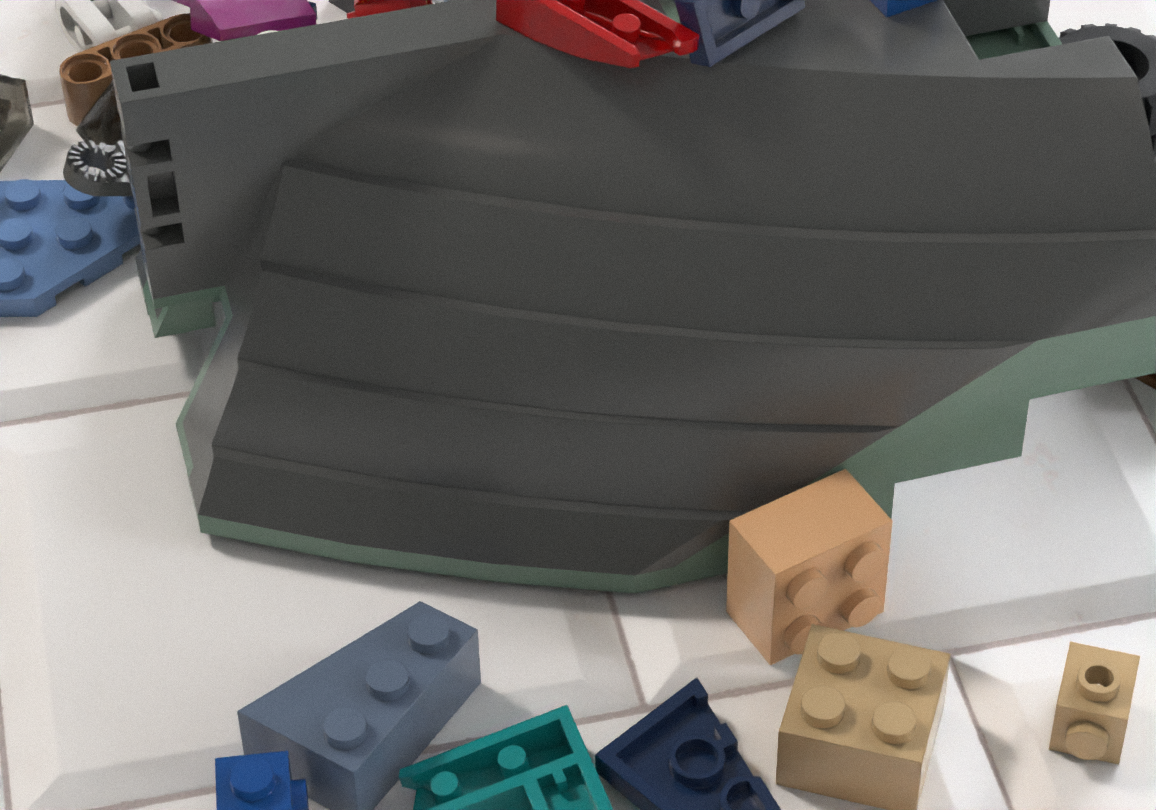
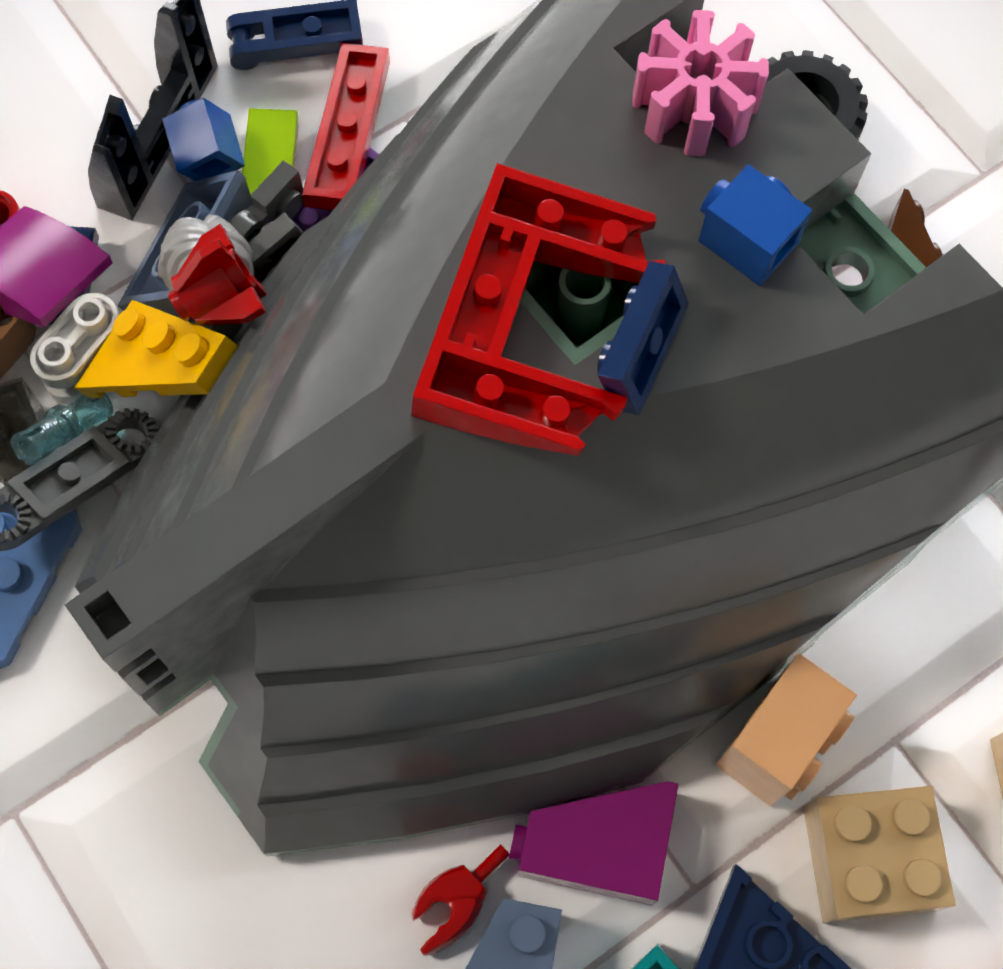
camera: 25 degrees left, 25 degrees up
none -> red hand [411,844,509,956]
none -> magenta slope [509,781,679,906]

